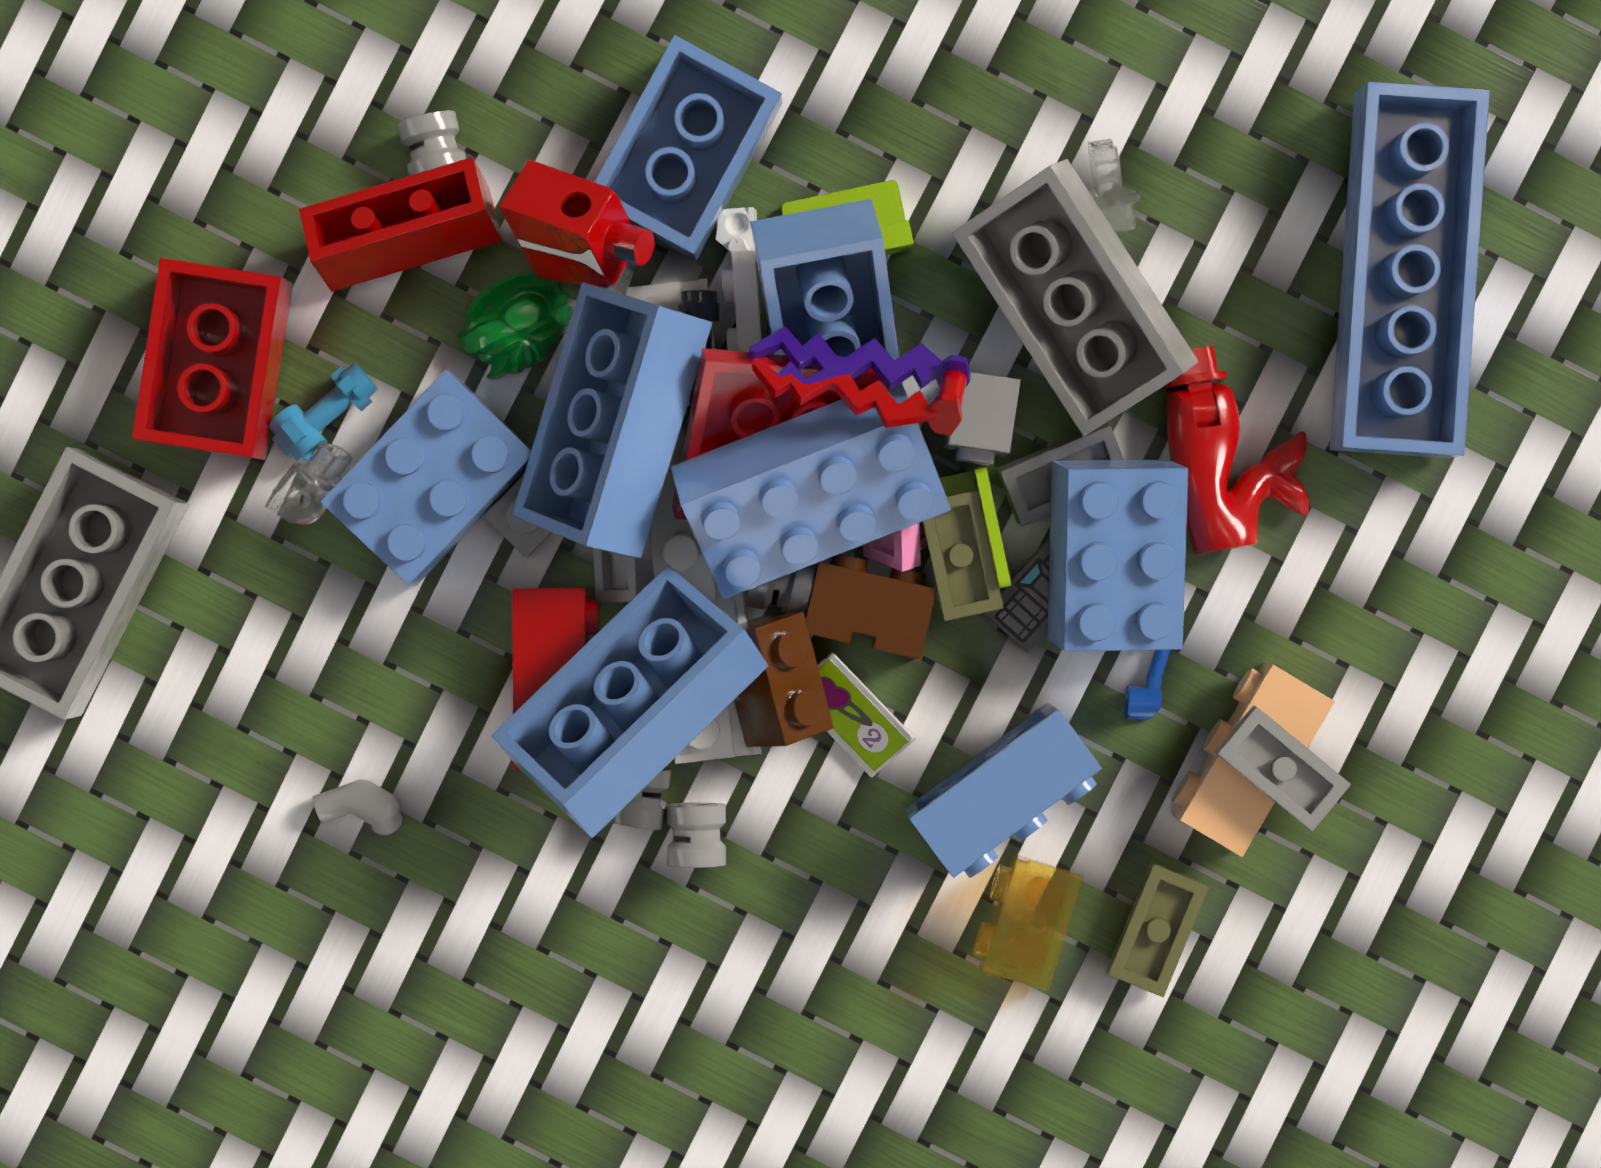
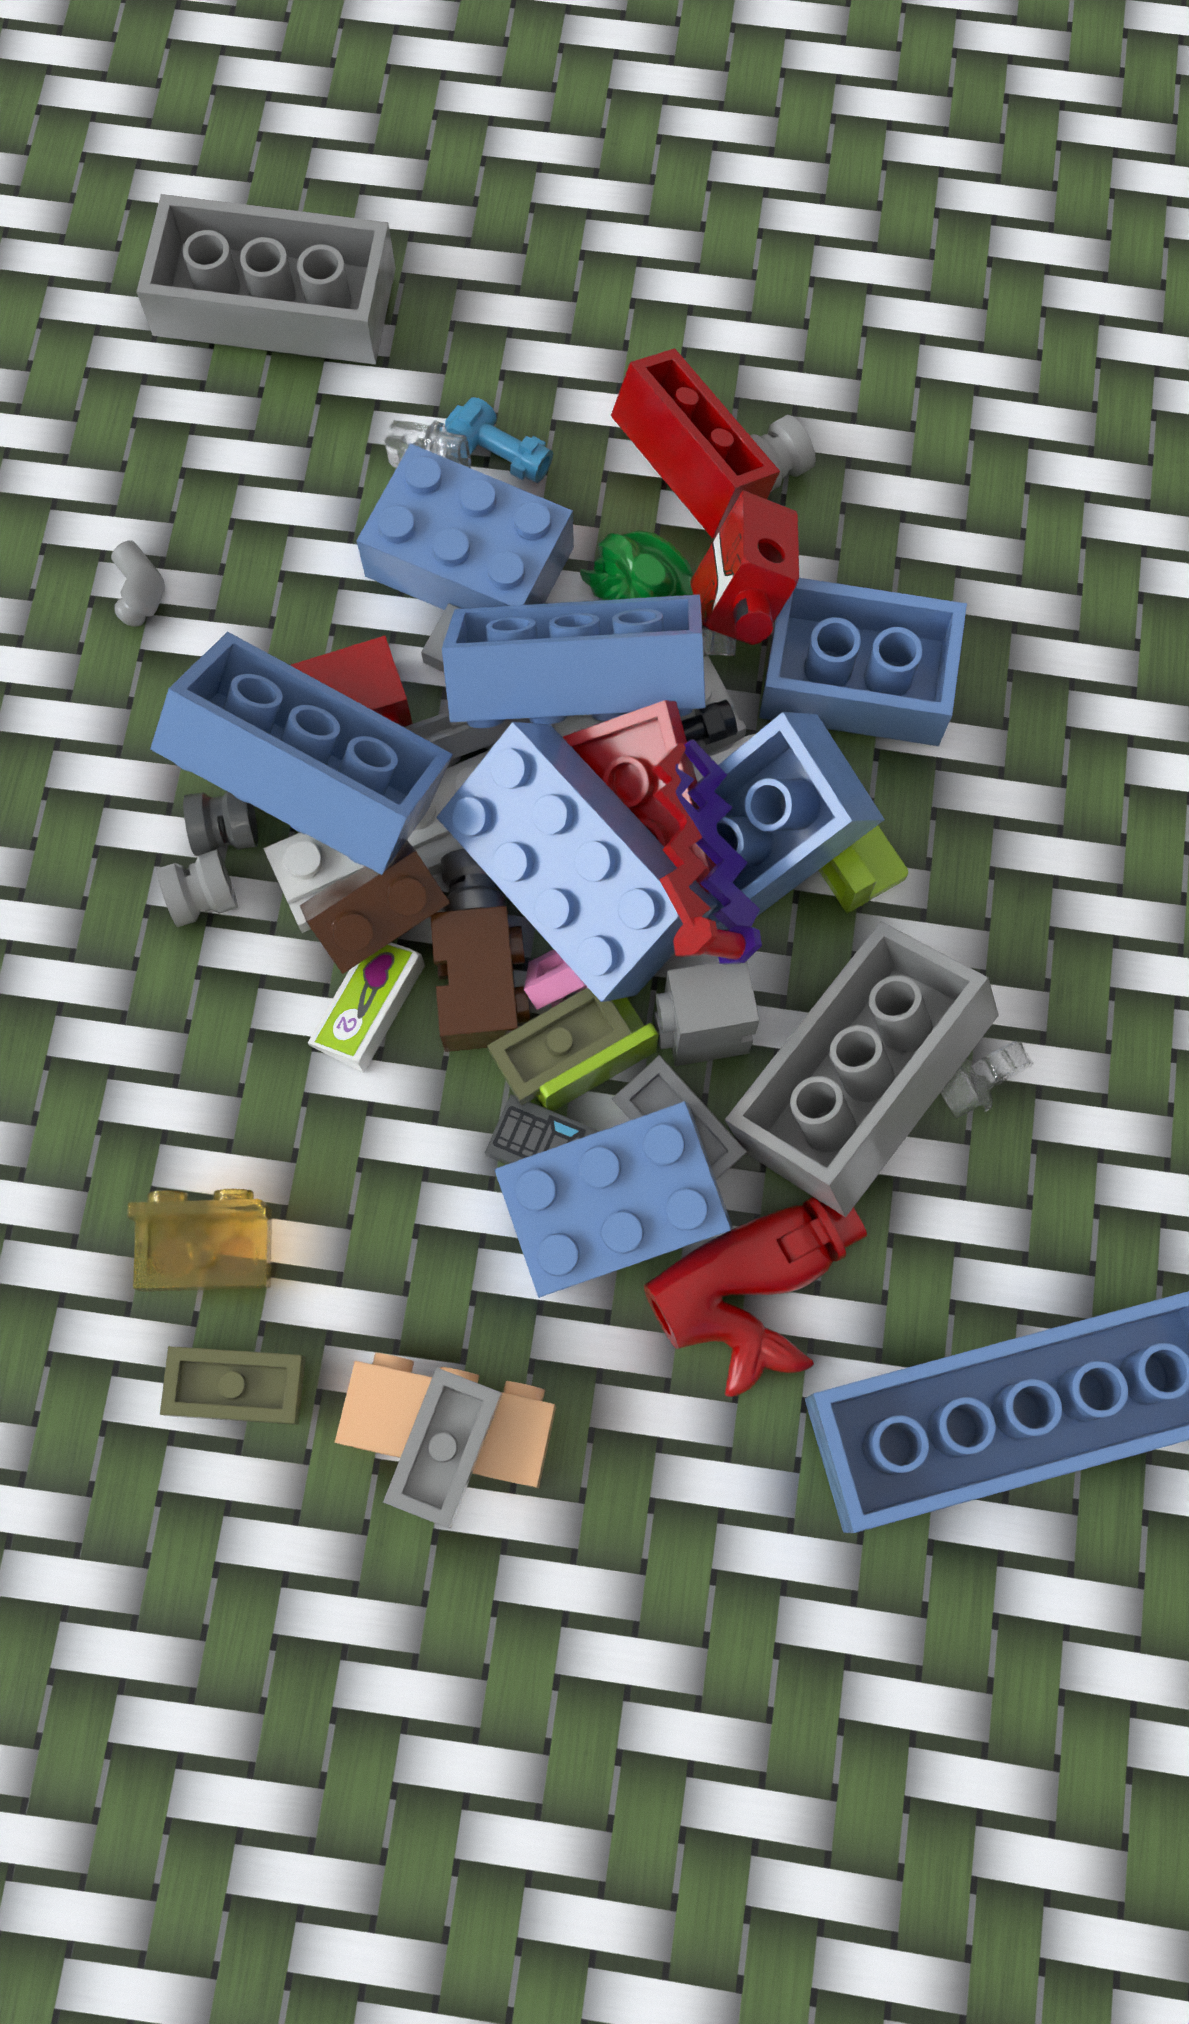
camera: 70 degrees right, 15 degrees down
red brick [132,258,293,460] -> none
medium blue brick [905,703,1102,878] -> none
blue hand [1124,650,1170,720] -> none

